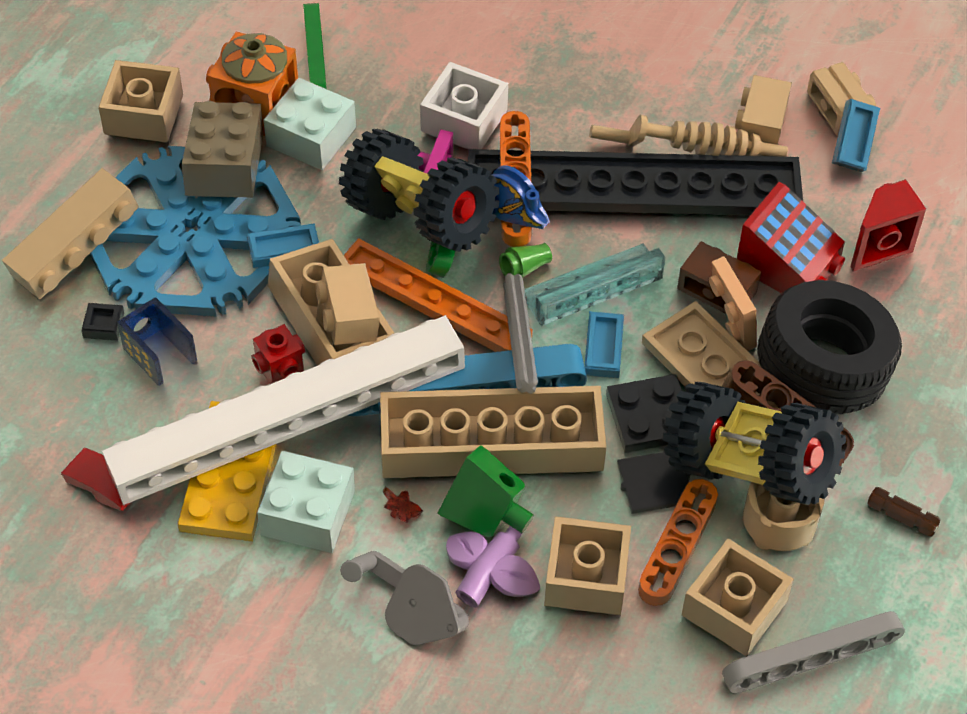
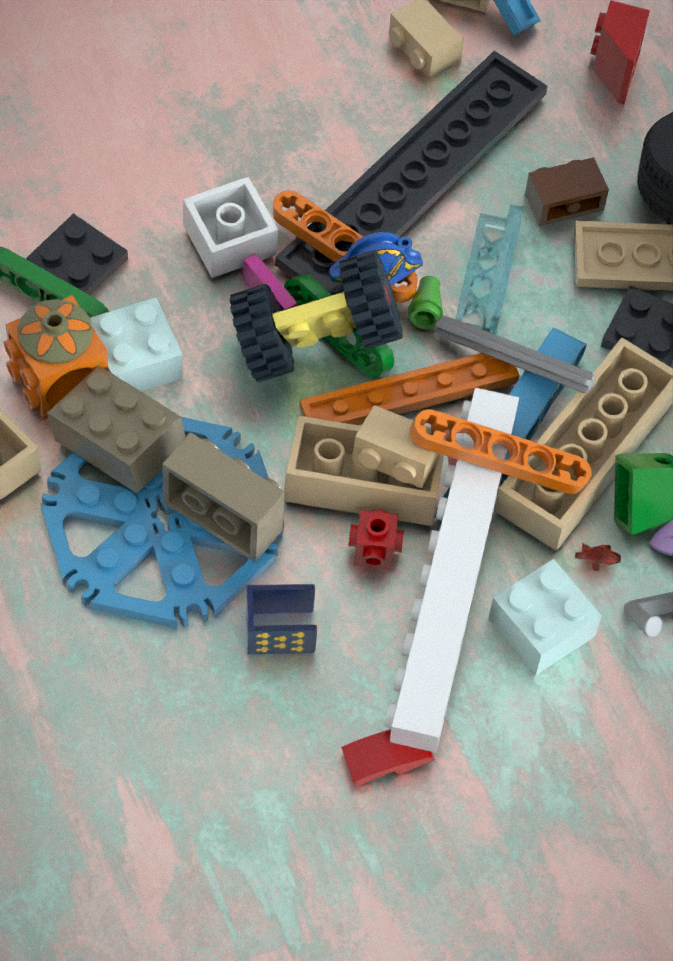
camera: 55 degrees left, 5 degrees up
tan brick [2,168,139,300] -> none
black tile [81,303,124,341] -> none
yellow plate [178,401,276,542] -> none
dark azure tile [247,223,319,268] -> none
dark azure tile [584,311,624,378] -> none
tan piece [589,115,788,157] -> none
light nougat plate [709,256,757,351] -> none
red slope [736,182,845,294] -> none
none -> black plate [26,213,128,295]
none -> dark tan brick [162,432,285,562]
none -> orange beam [409,409,592,494]

